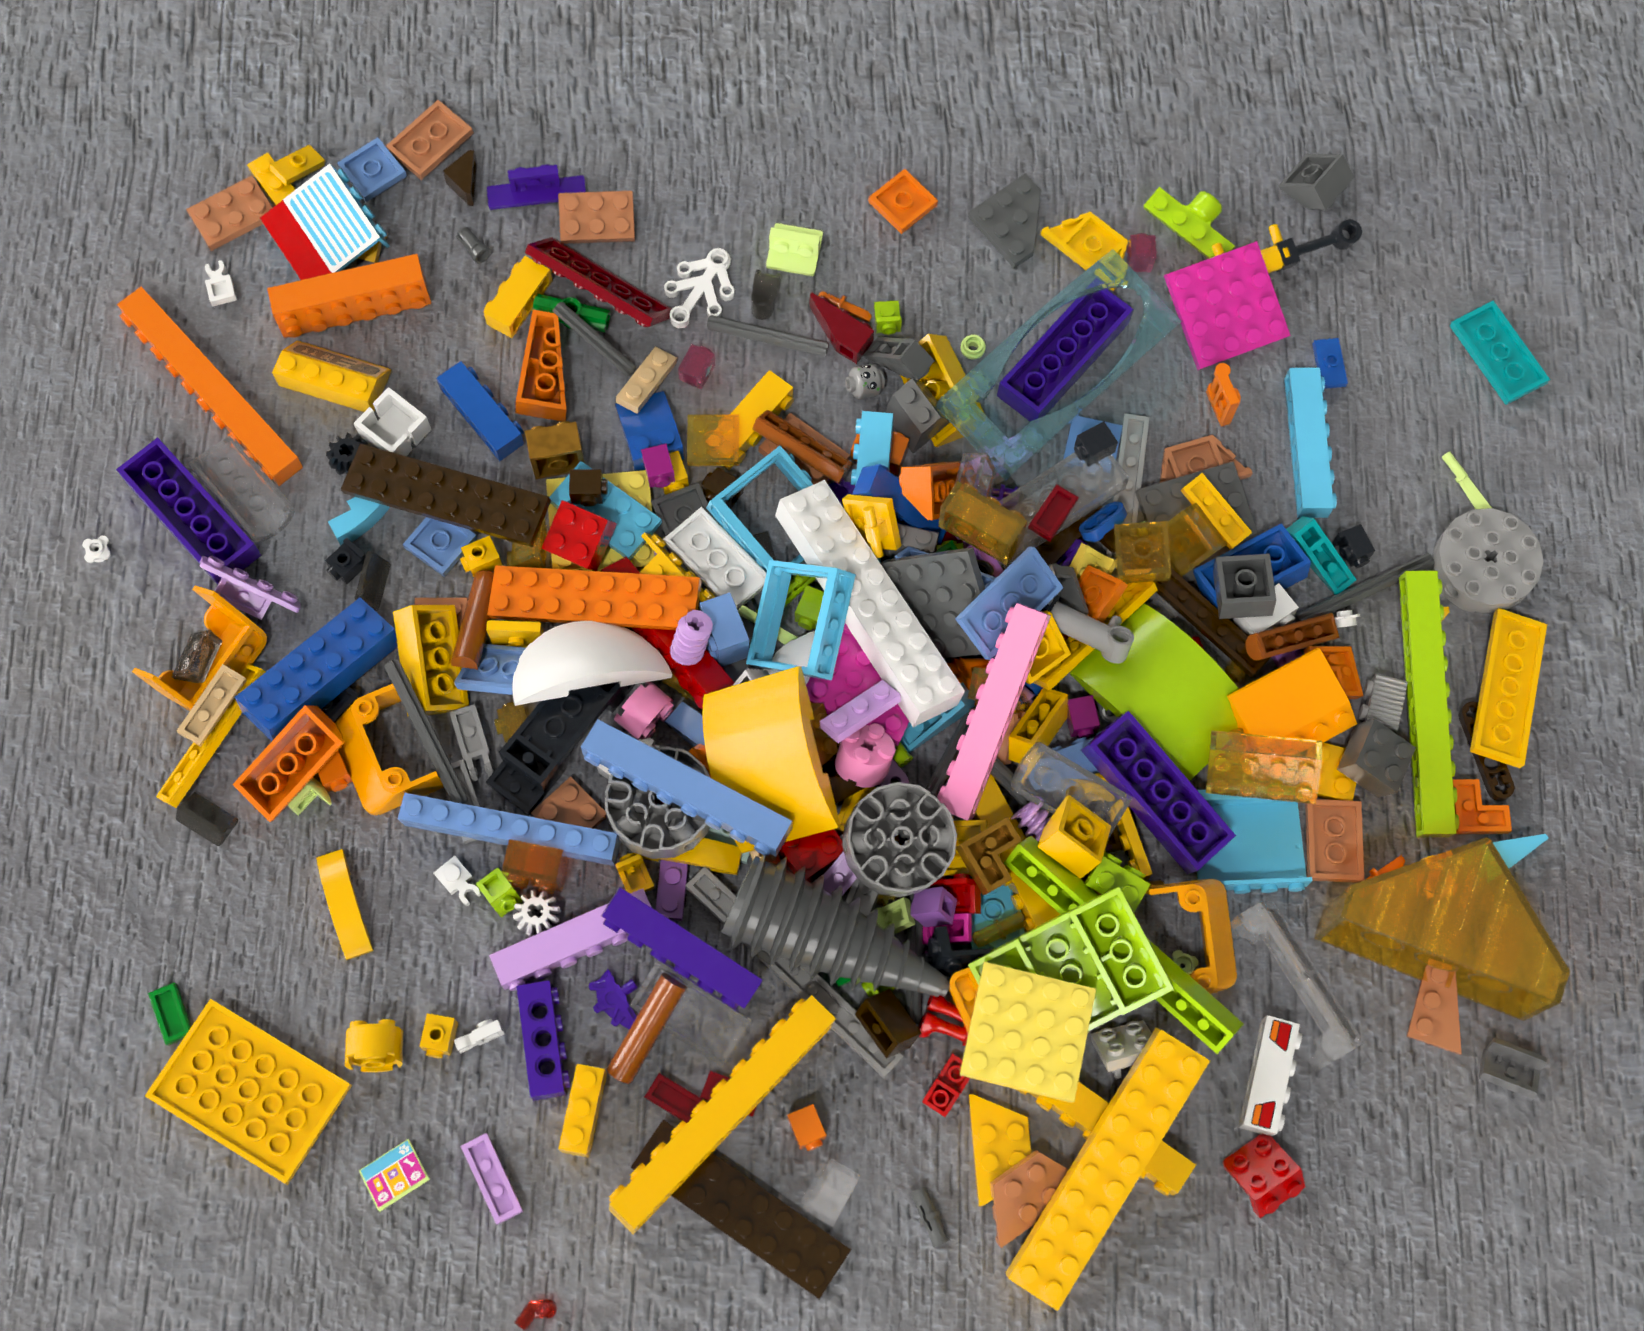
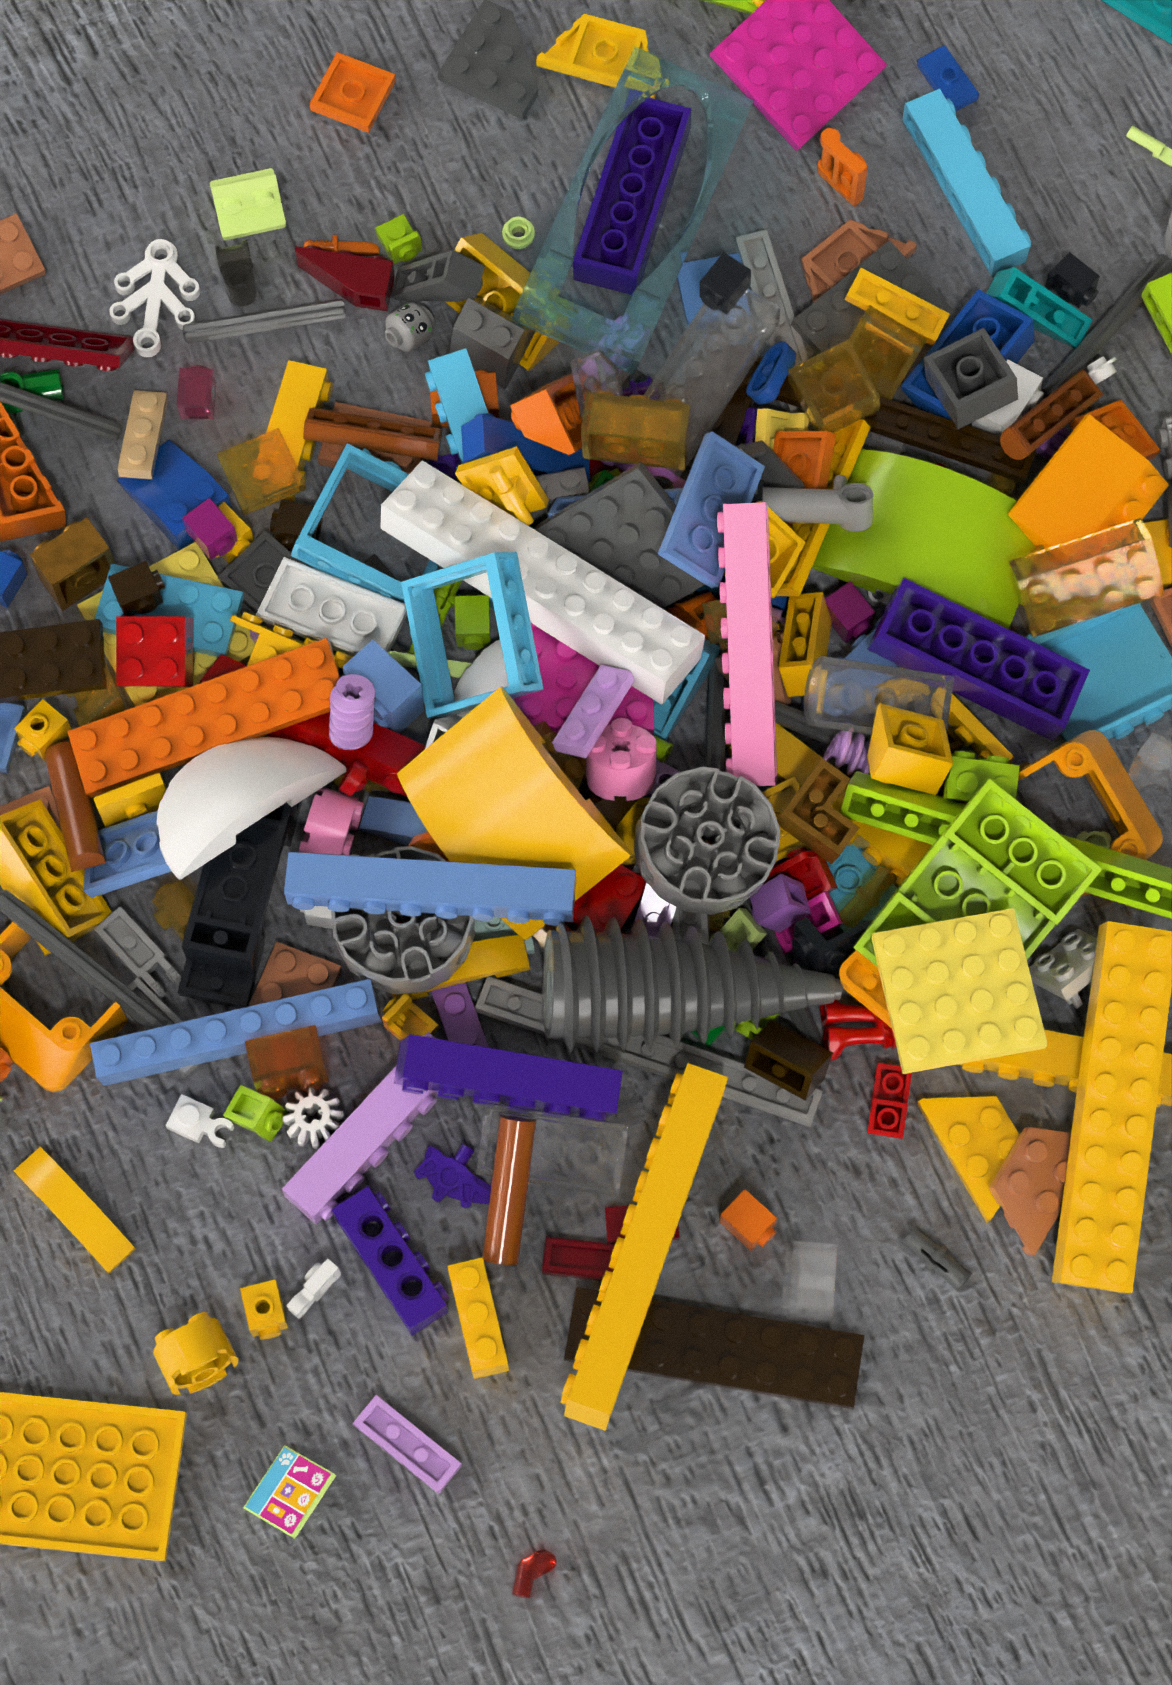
camera: 20 degrees left, 0 degrees up
dark red tile [1028,484,1079,542] -> none
clear pink brick [1126,233,1156,272] -> none
none -> red tile [339,761,368,797]

